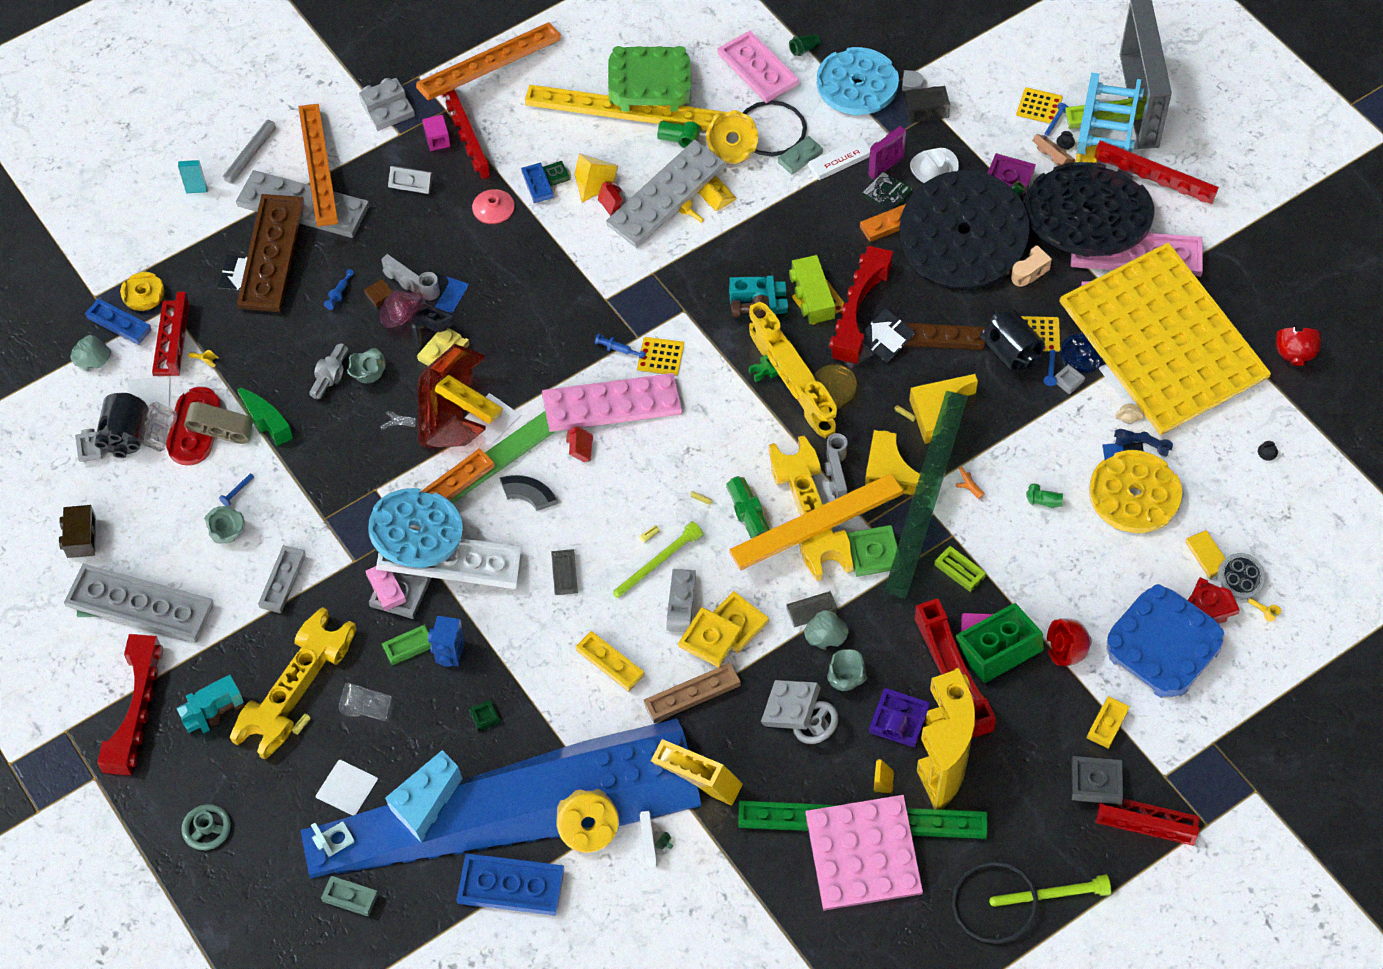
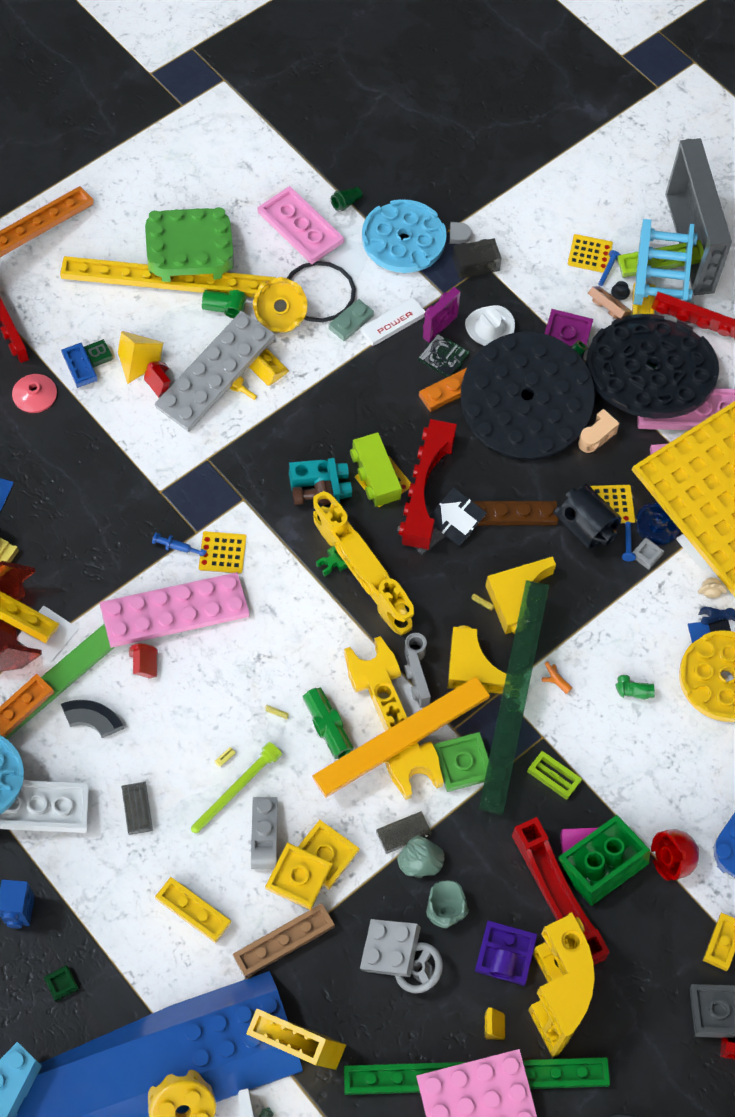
camera: 10 degrees left, 5 degrees up
clear yellow tile [814,364,857,408] -> none

